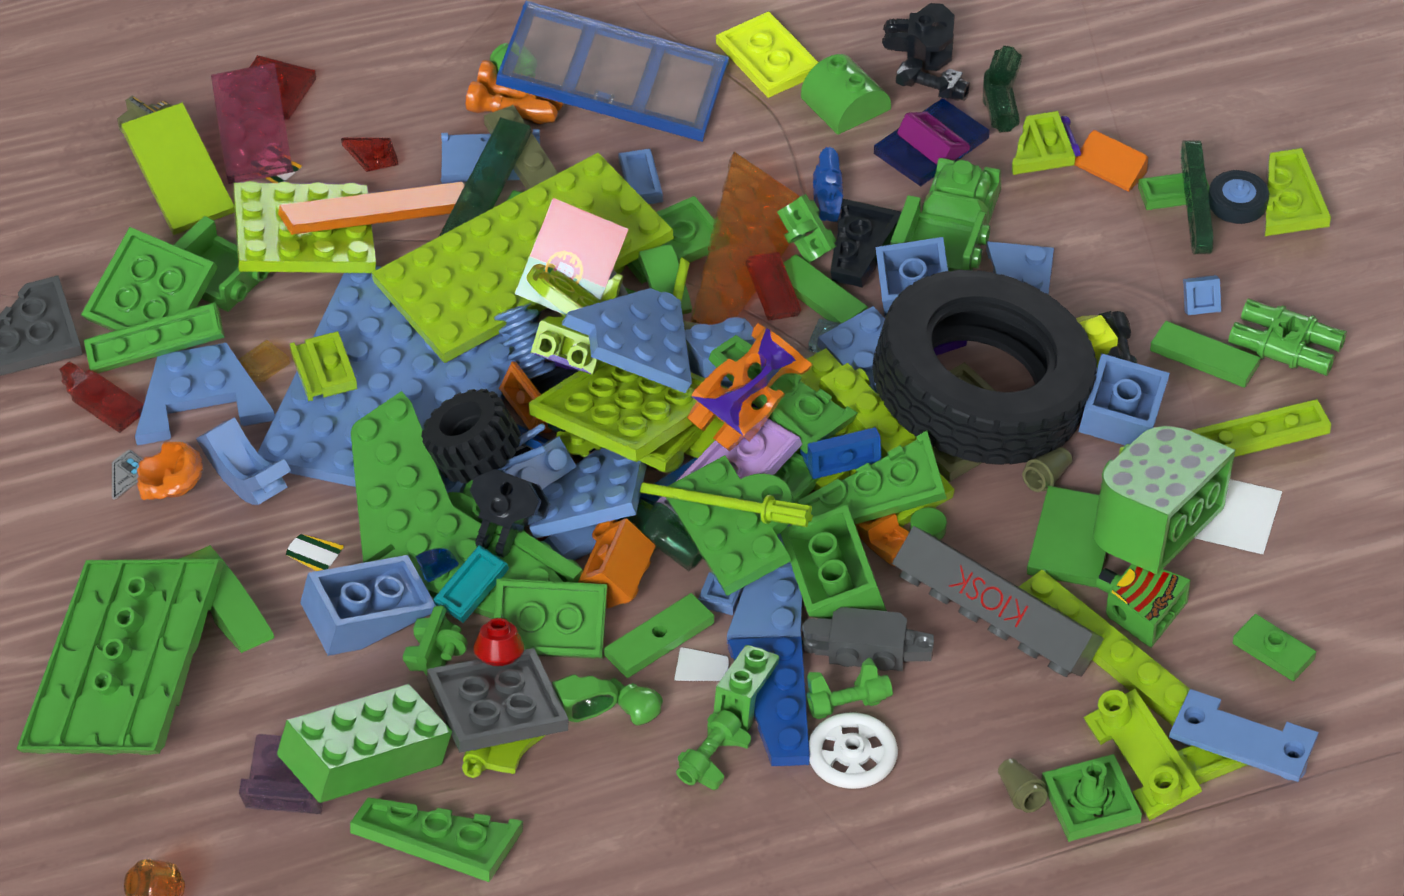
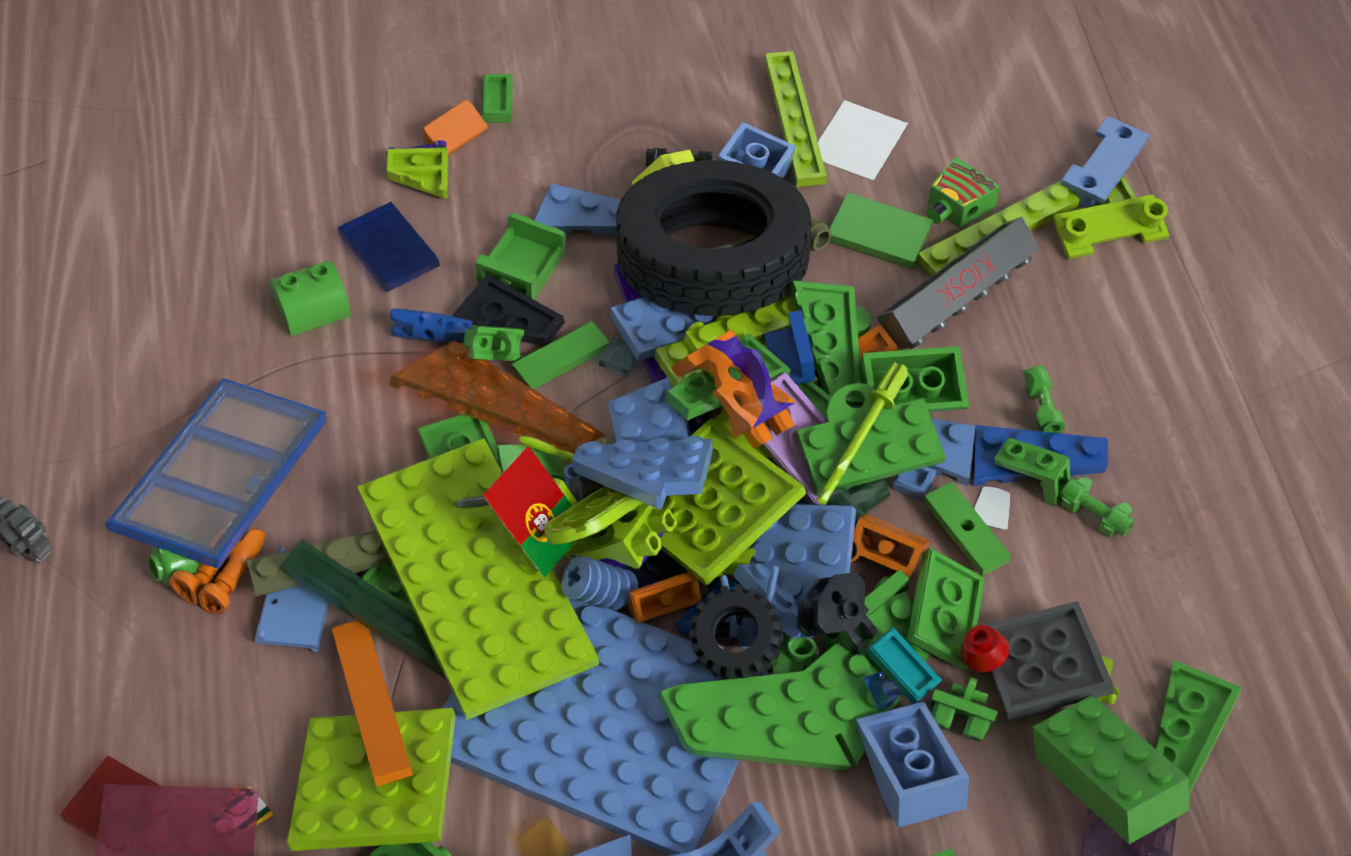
camera: 85 degrees left, 5 degrees up
sticker [286,534,344,571] -> none
lime plate [289,331,357,402] -> none
clear red piece [341,137,399,172] -> none
bright green rock [552,674,619,722] -> none
bright green piece [610,678,663,726] -> none
medium blue tile [618,149,663,204] -> none
neon yellow tile [716,11,819,98] -> none
clear red tile [745,252,802,321] -> none
dark grey hinge [802,607,934,671] -> none
white plate [808,712,898,789] -> none
medium blue brick [876,237,948,318] -> none
black hinge [882,3,955,71] -> none
black piece [896,57,970,101] -> none
magenta slope [897,112,971,165] -> none
bright green brick [922,158,1001,225] -> none
clear green piece [982,45,1022,133] -> none
olive cone [998,758,1048,813] -> none
bright green plate [1042,754,1142,842] -> none
bright green brick [1093,426,1235,575] -> none
bright green tile [1150,321,1260,388] -> none
clear green beam [1181,140,1213,254] -> none
medium blue tile [1183,275,1221,315] -> none
black wheel [1208,170,1269,224] -> none
bright green pin [1228,298,1347,376] -> none
bright green plate [1233,614,1316,682] -> none
lime wing [1265,148,1331,236] -> none

